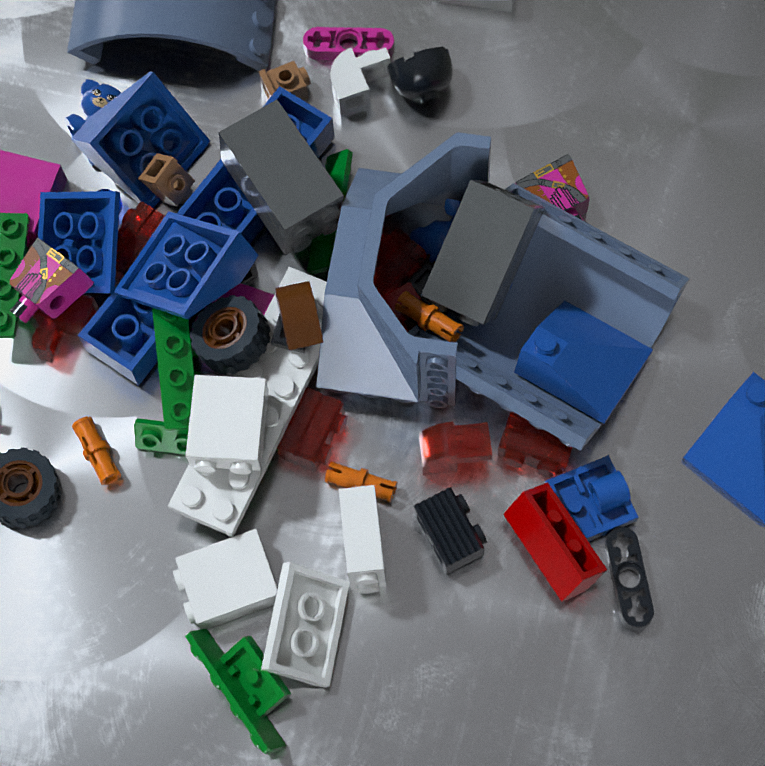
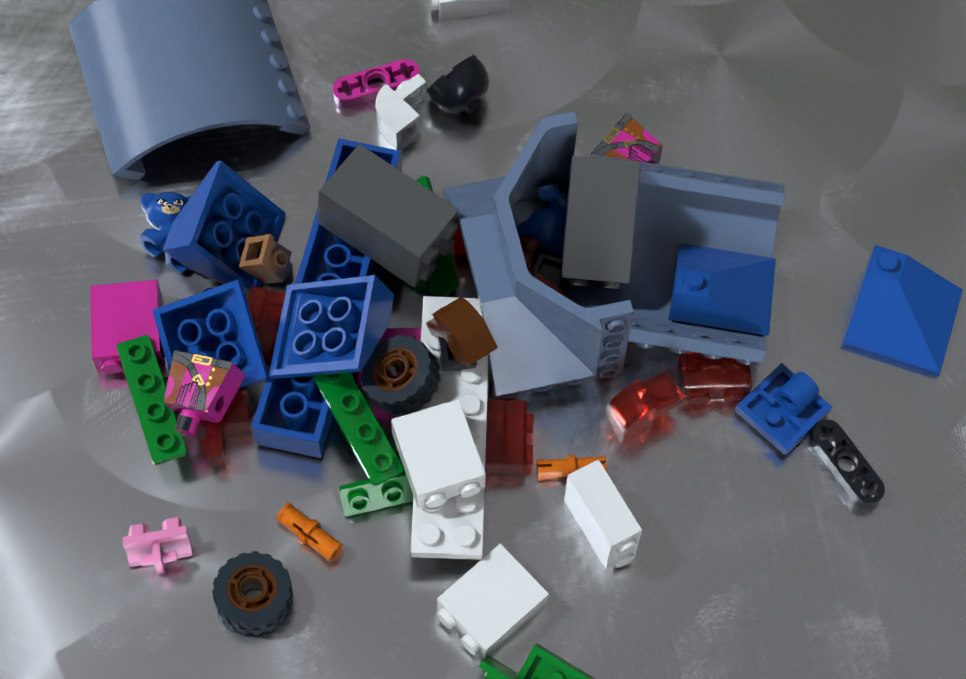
camera: 30 degrees left, 5 degrees down
medium nougat brick [258,61,311,101] -> none
white plate [261,562,350,687] -> none
orange pin [395,291,464,342] -> none
black brick [413,487,487,574] -> none
red brick [503,482,607,602] -> none

